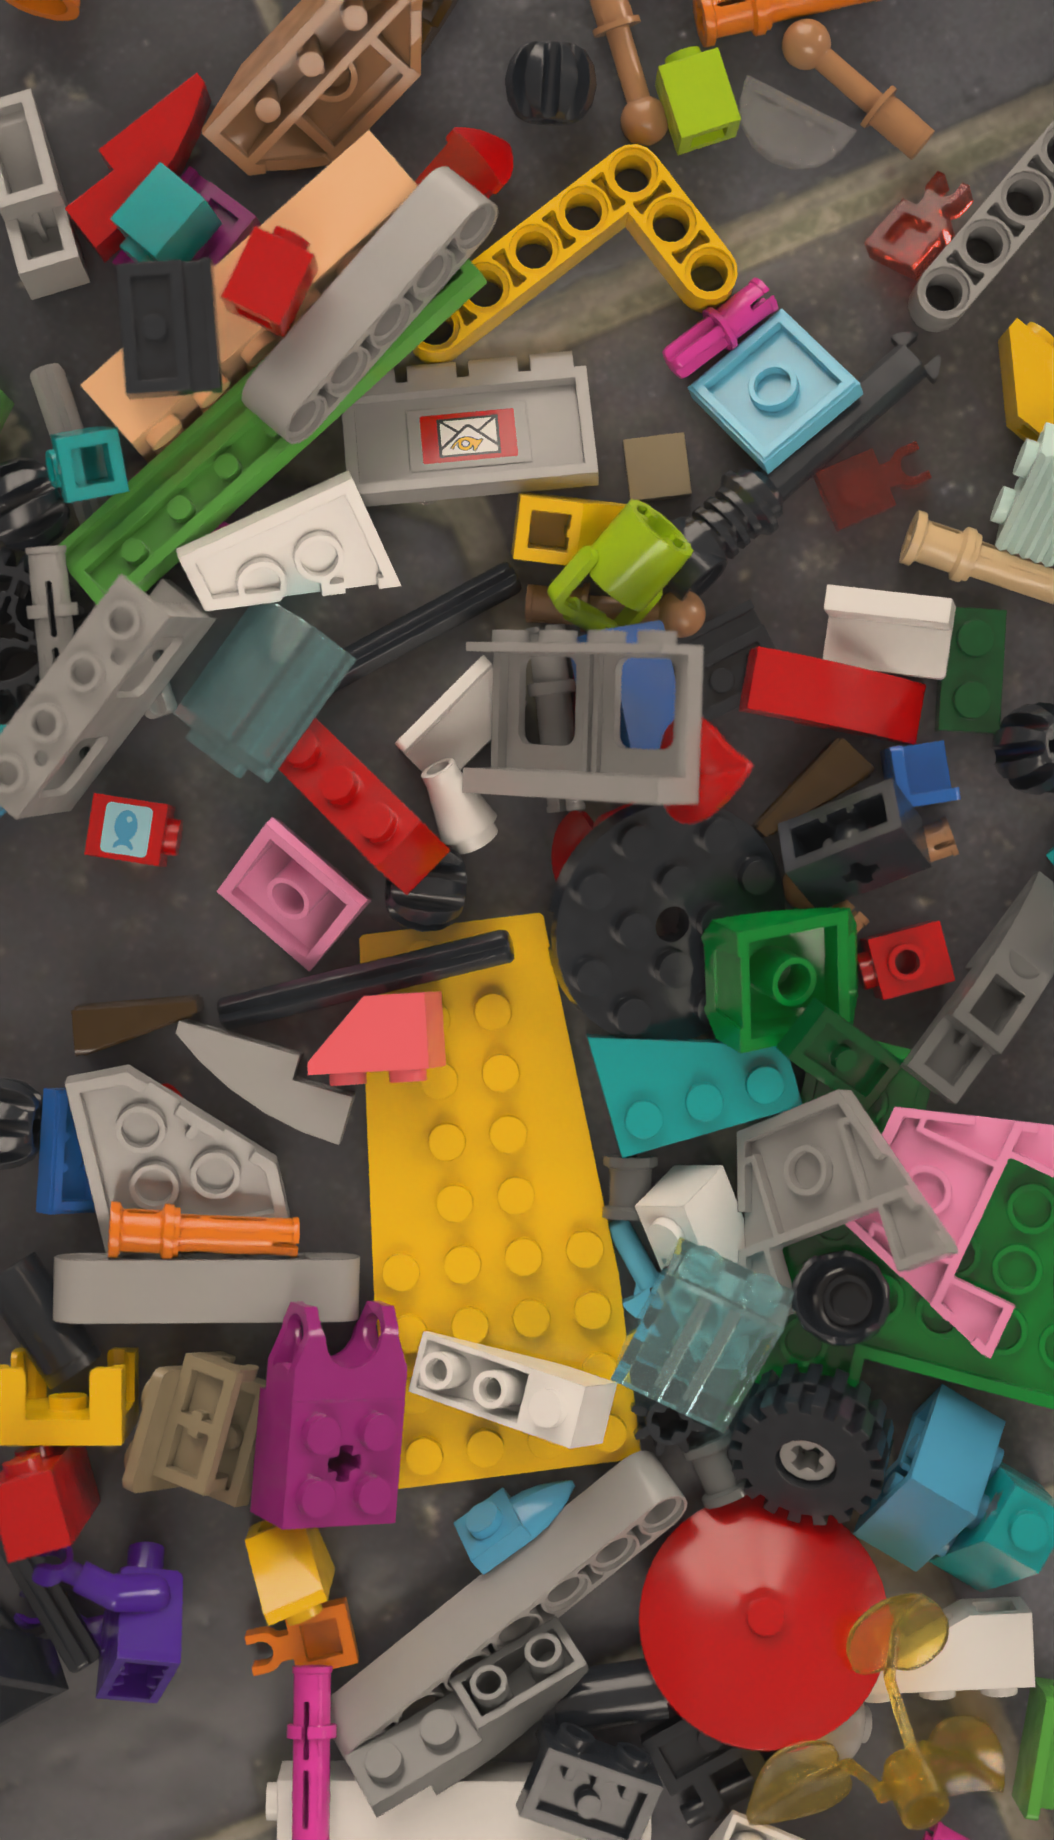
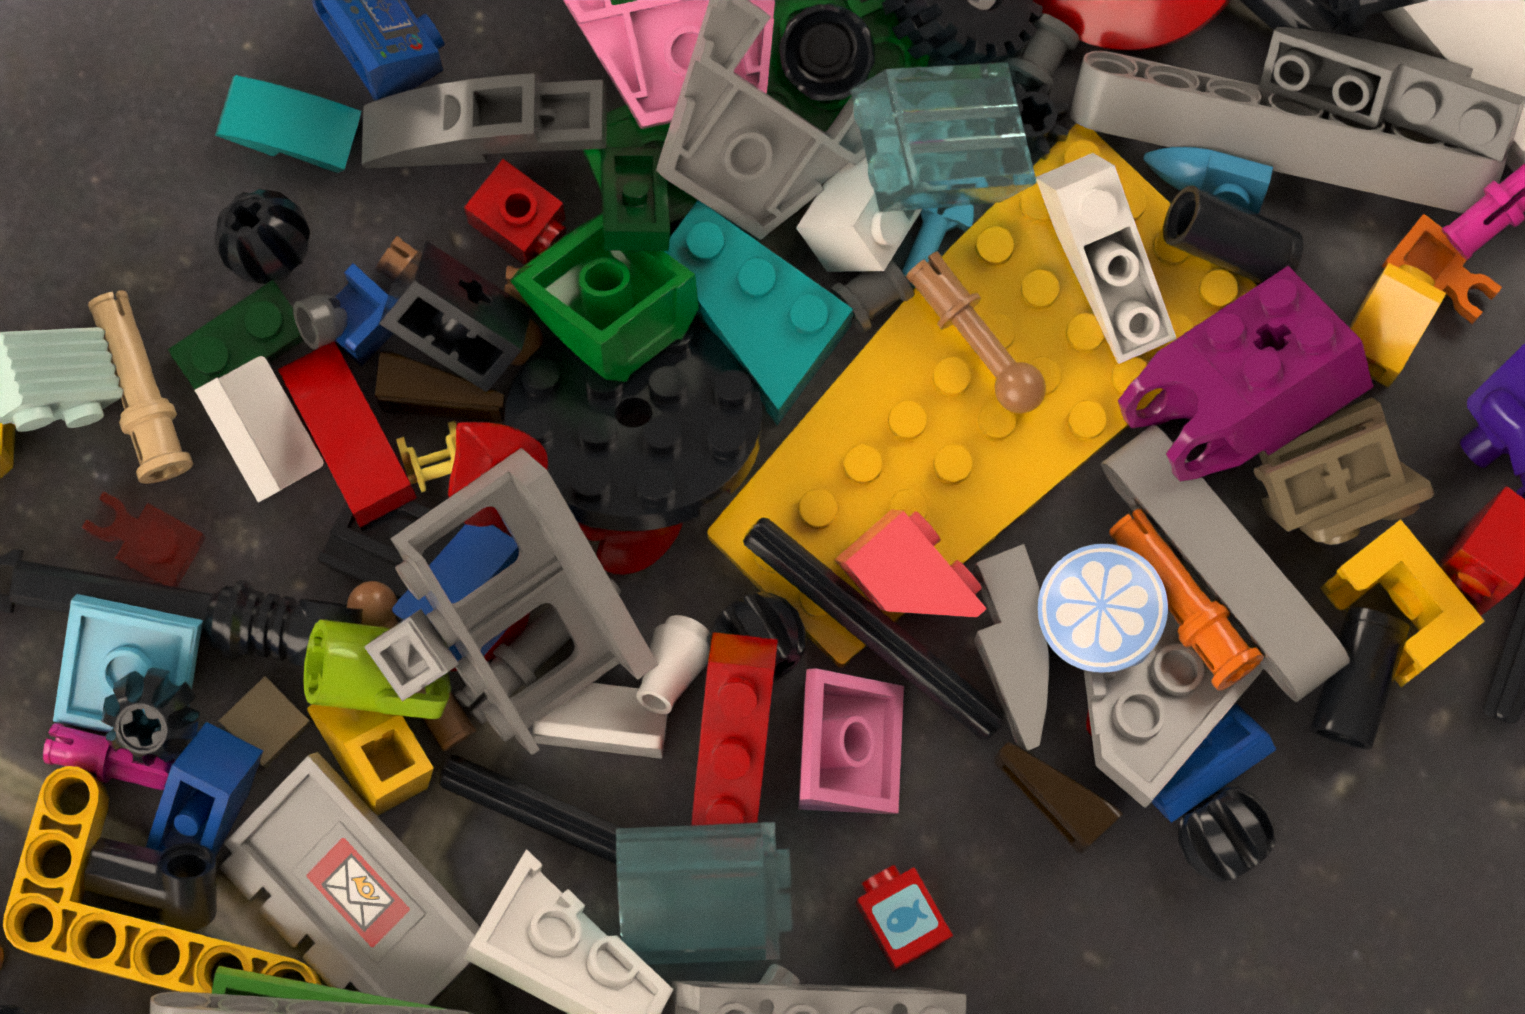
camera: 130 degrees left, 10 degrees down
none -> black piece [84,837,217,931]
none -> black piece [101,667,200,766]
none -> blue slope [145,722,263,858]
none -> dark grey hinge [293,294,348,349]
none -> light grey tile [365,609,459,701]
none -> light yellow piece [396,420,456,493]
none -> medium nougat pin [906,251,1046,413]
none -> dish [1038,544,1168,673]
none -> black pin [1163,185,1304,284]

